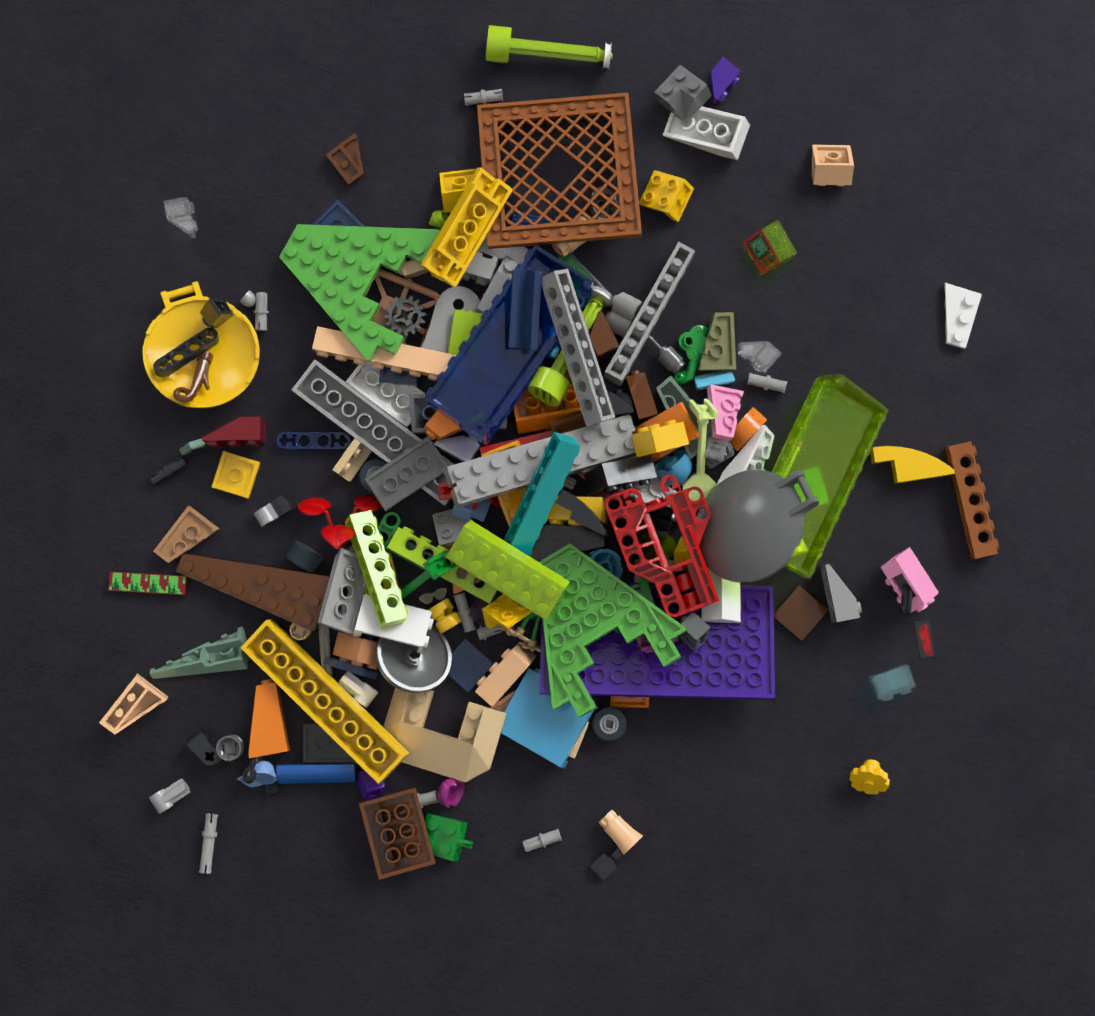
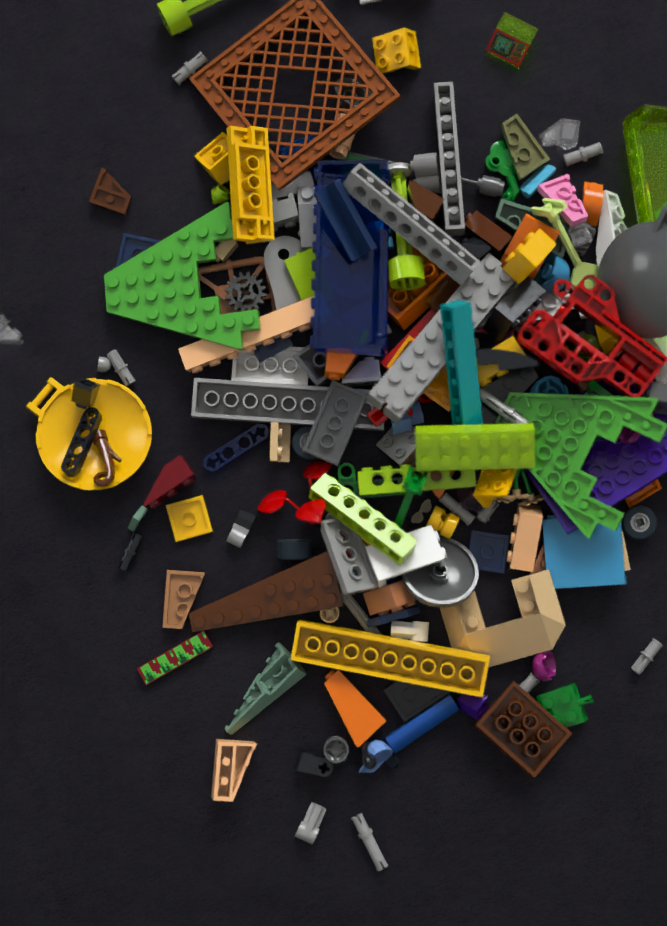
camera: 25 degrees left, 0 degrees up
none -> light grey pin [480,388,530,424]

